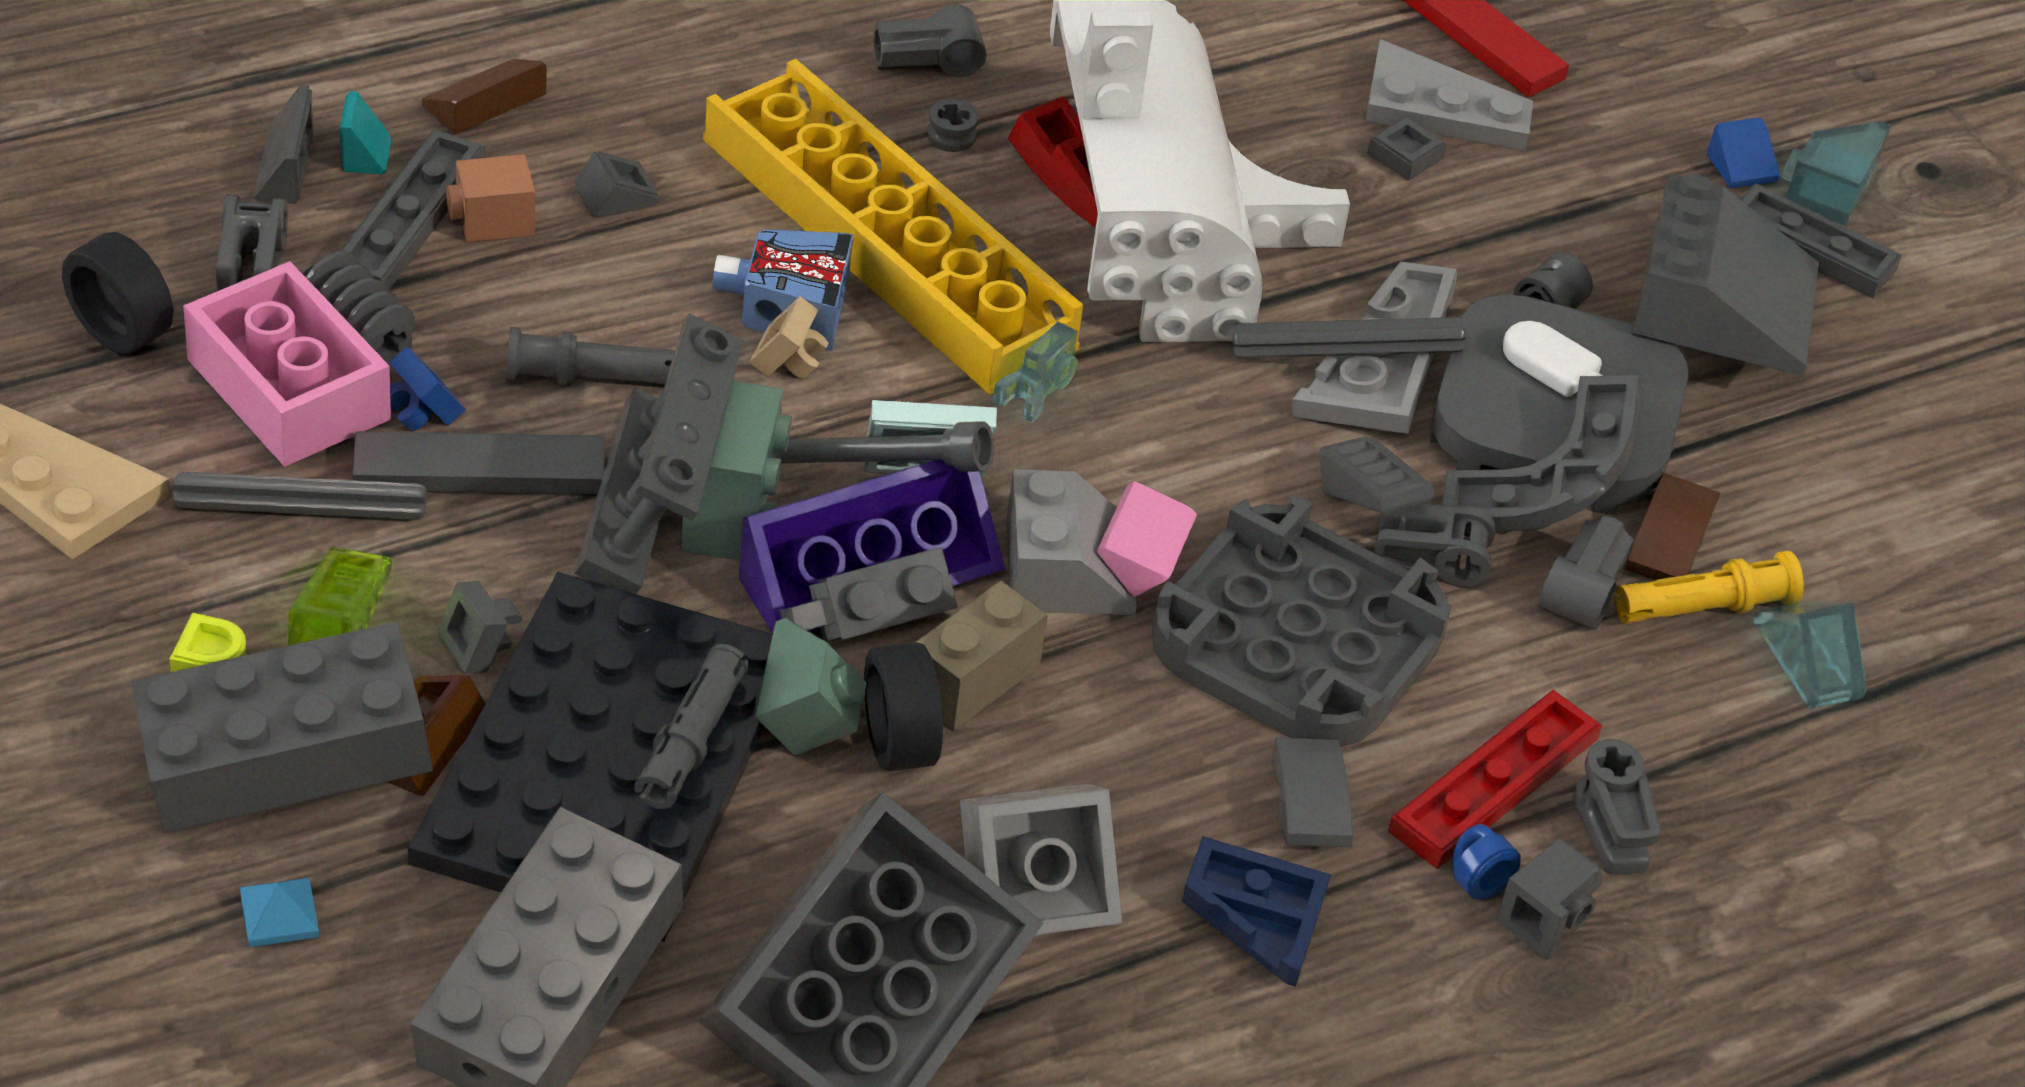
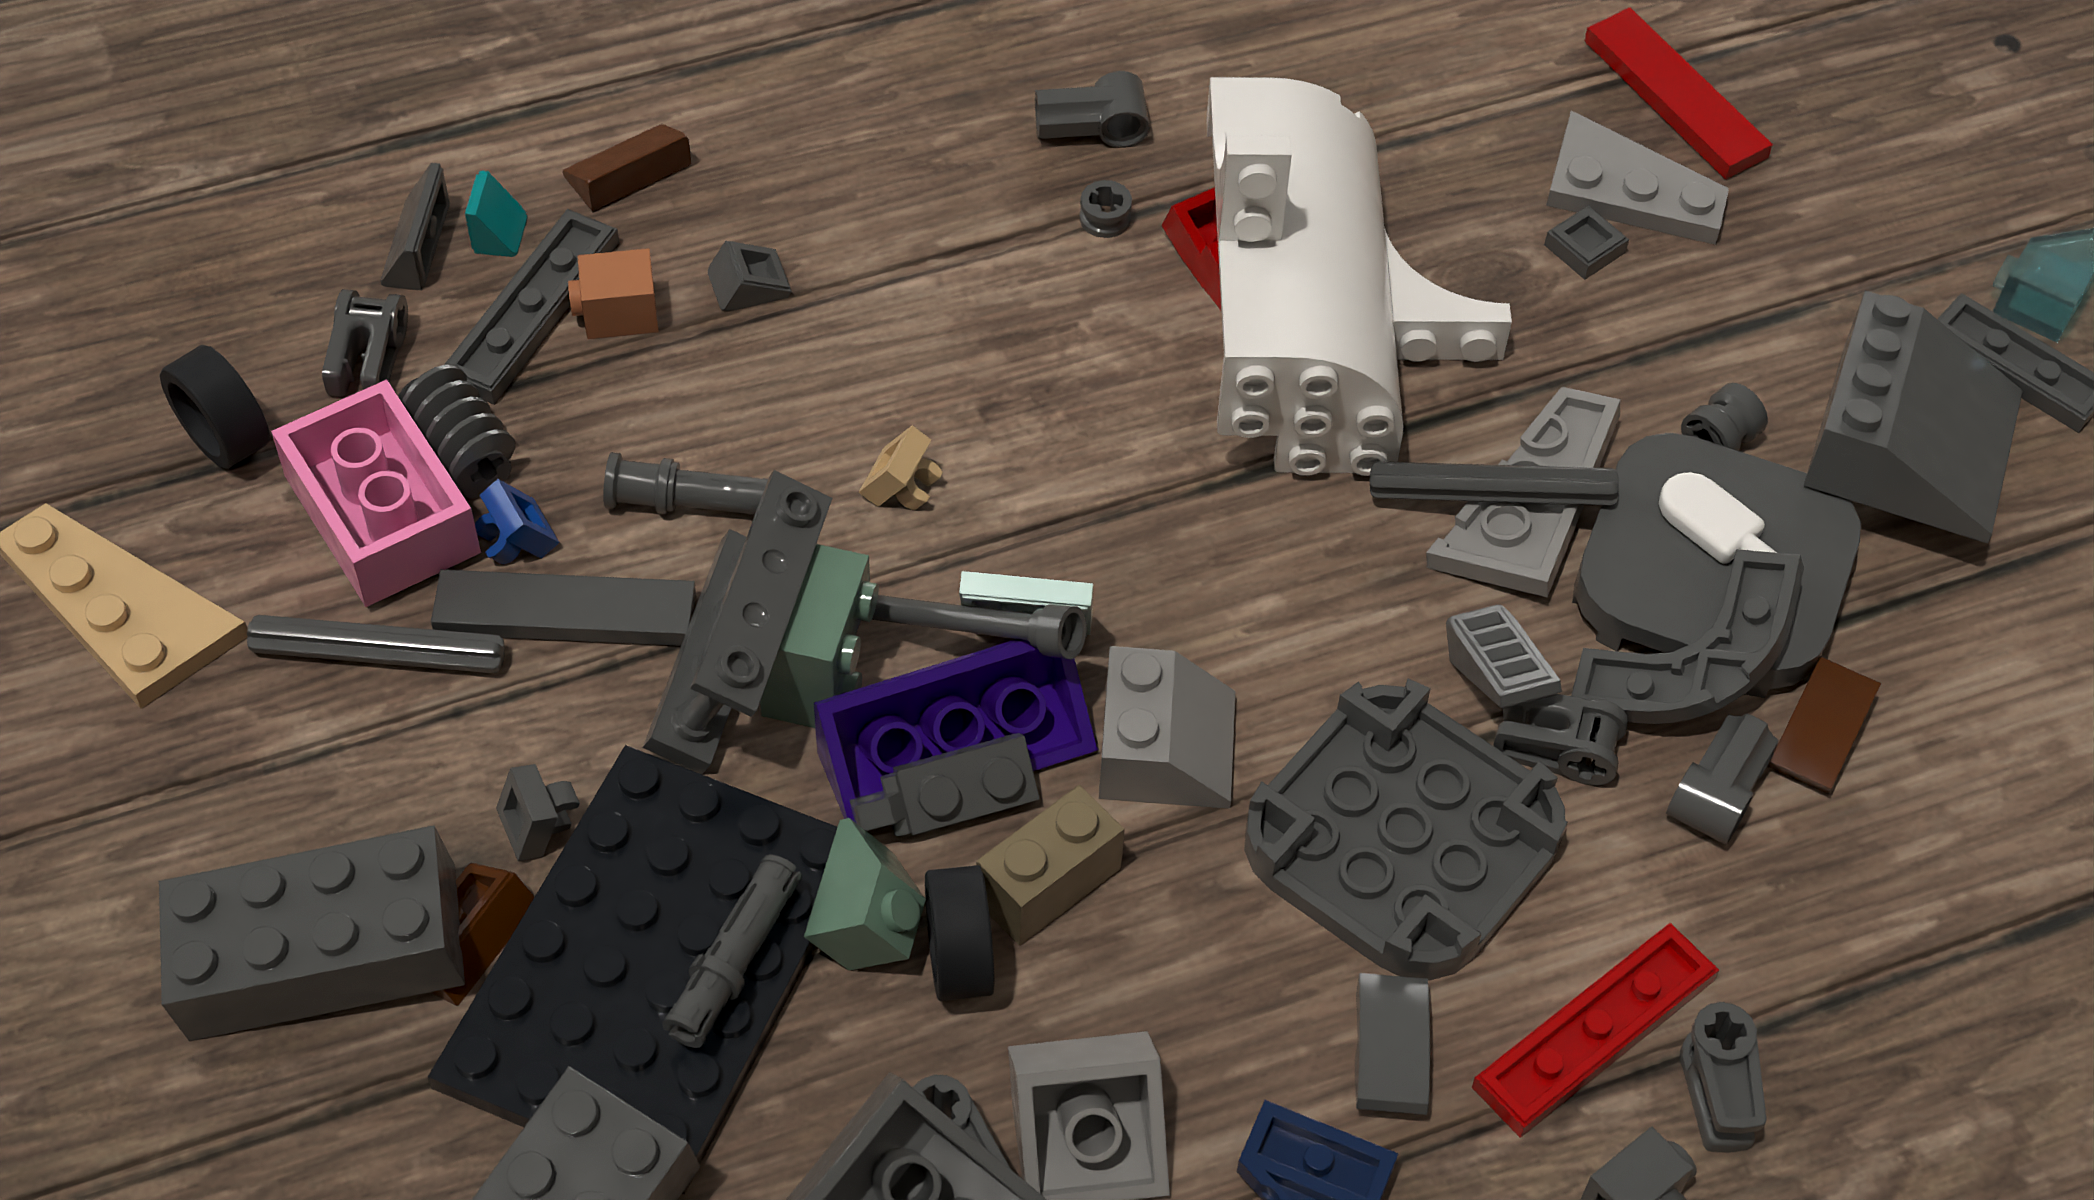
camera: 10 degrees right, 10 degrees up
neon yellow tile [170,613,247,672] -> none
dark azure slope [240,878,319,947] -> none
clear neon green slope [288,547,392,646] -> none
yellow tile [703,59,1083,395] -> none
torso [712,229,853,351] -> none
clear light blue plate [993,321,1078,423] -> none
bright pink slope [1097,481,1197,597] -> none
blue tile [1453,824,1521,900] -> none
yellow pin [1614,551,1804,624] -> none
blue slope [1707,117,1780,188] -> none
clear light blue slope [1753,601,1867,709] -> none

